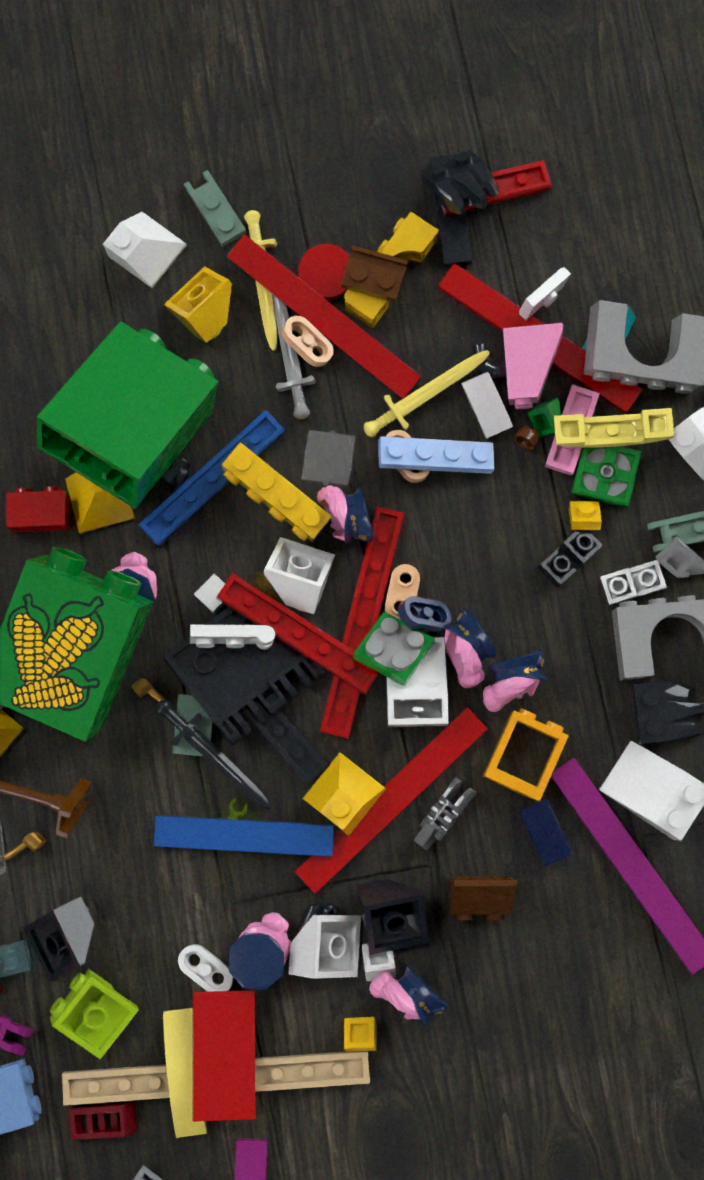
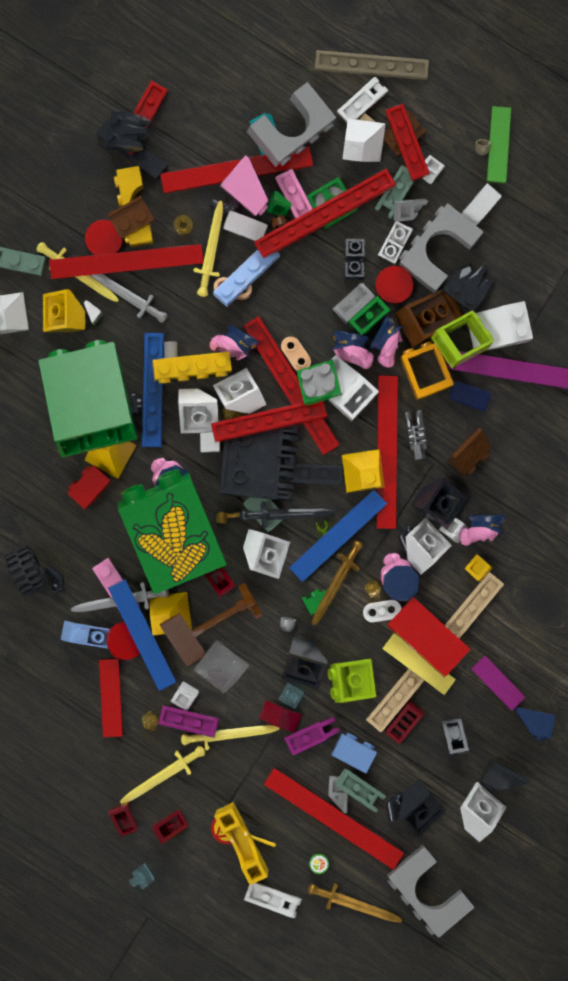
camera: 55 degrees left, 5 degrees up
pearl gold hand [4,832,46,861] -> none
white plate [190,625,275,650] -> none
light nougat plate [282,316,333,367] -> none
clear piece [301,430,356,486] -> none
dark blue plate [398,596,452,632] -> none
white plate [519,267,571,320] -> none
light yellow slope [554,408,674,448] -> none
yellow plate [569,501,602,530] -> none
none -> white slope [84,301,102,325]
none -> light grey hinge [164,341,178,358]
none -> clear yellow plate [174,215,193,234]
none -> white slope [178,389,219,433]
none -> dark red slope [204,567,236,598]
none -> white slope [243,529,290,579]
none -> red tile [254,168,396,259]
none -> light grey hinge [280,617,296,632]
none -> green brick [302,589,331,615]
none -> pearl gold sword [312,540,363,625]
none -> light grey hinge [332,283,375,325]
none -> green brick [349,296,390,336]
none -> clear yellow plate [365,579,381,598]
none -> red tile [375,266,413,304]
none -> reddish brown slope [394,289,463,347]
none -> lime window [431,310,494,369]

